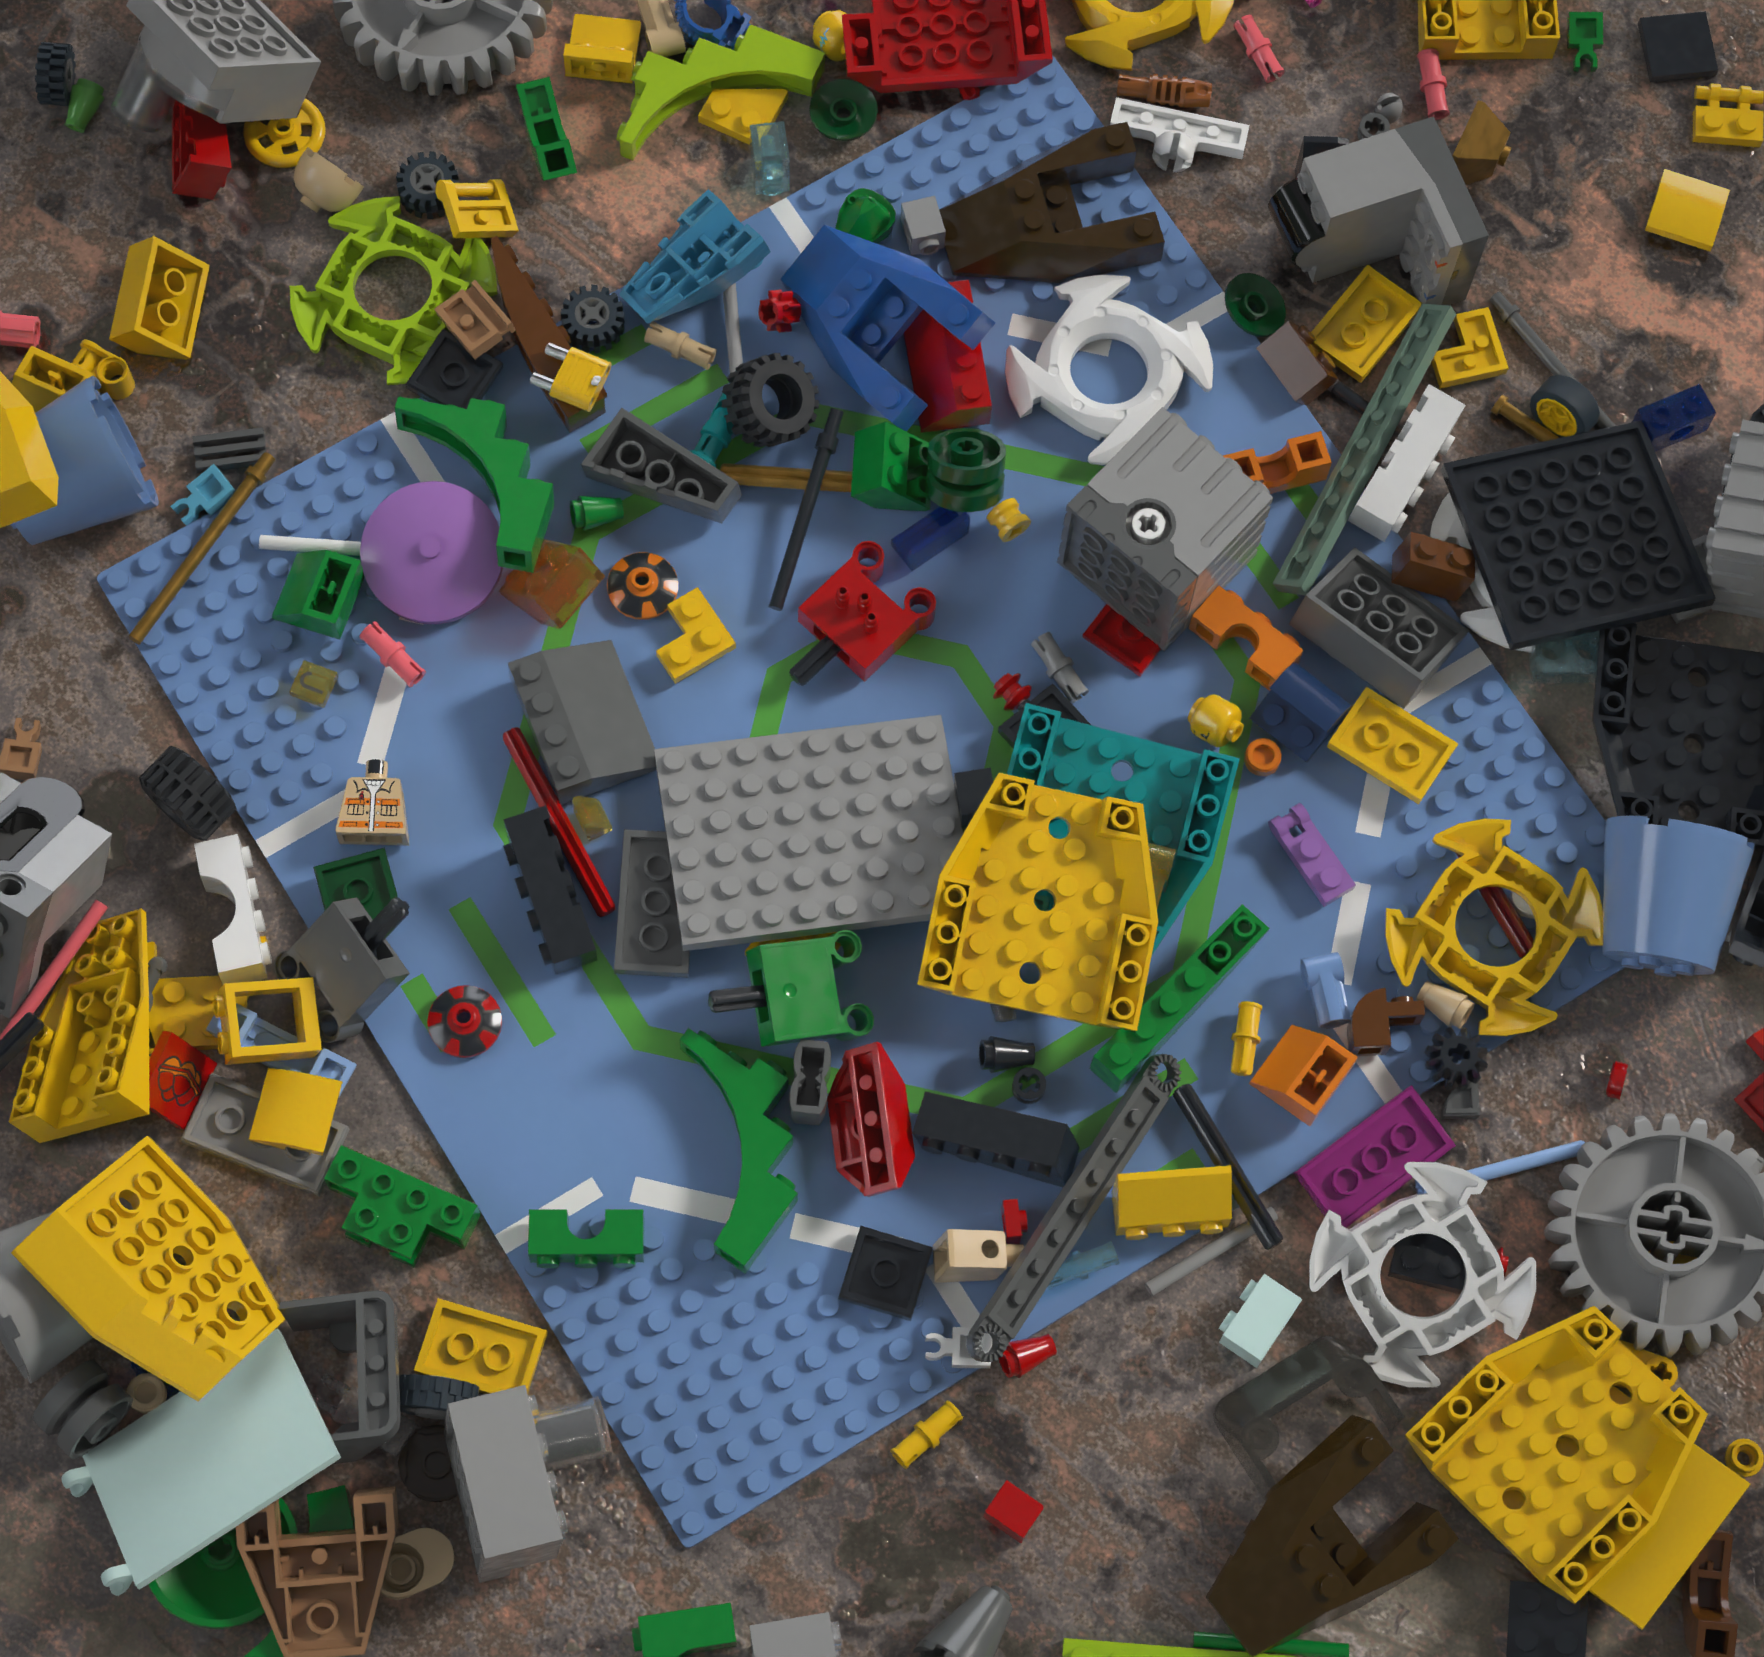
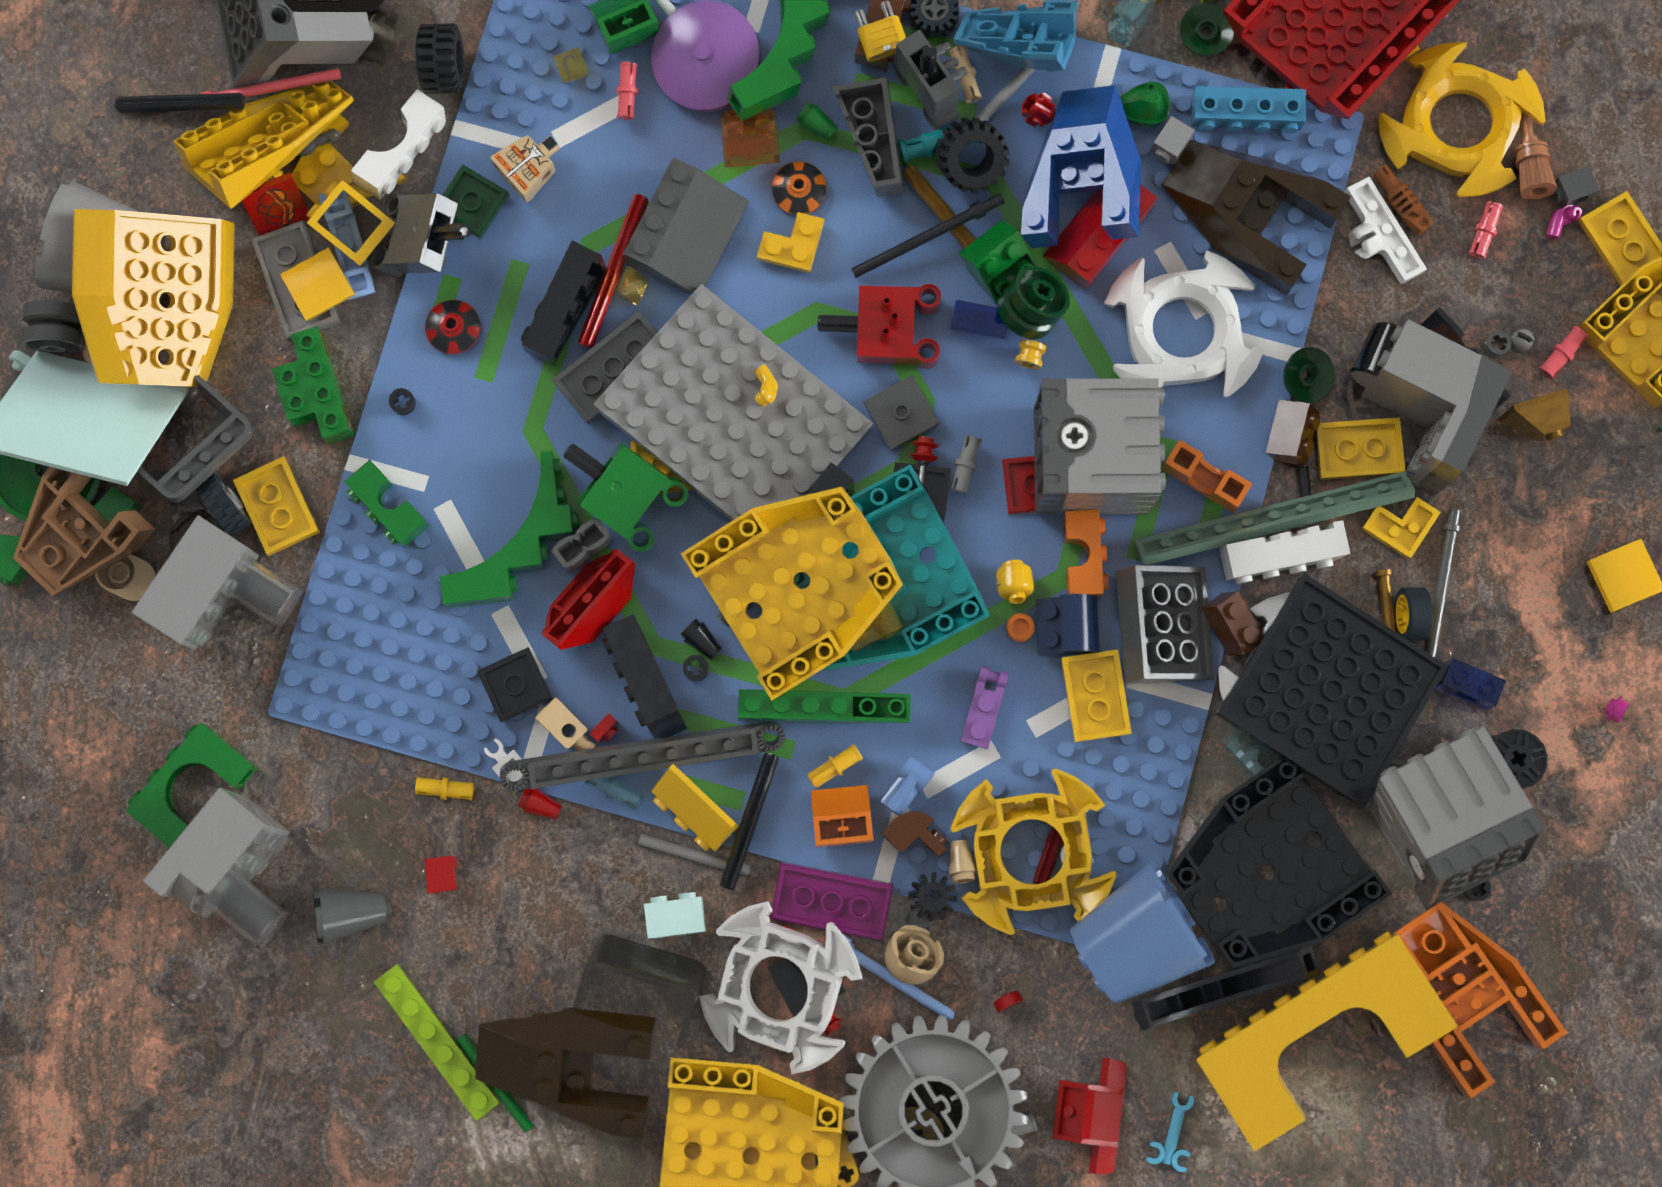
camera: 55 degrees right, 10 degrees up
none -> black bush [389,388,416,416]
none -> yellow arm [754,364,778,407]
none -> dark grey plate [863,375,940,451]
none -> tan cylinder [885,925,944,985]
none -> dark grey piece [893,30,968,130]
none -> dark azure brick [1191,86,1306,133]

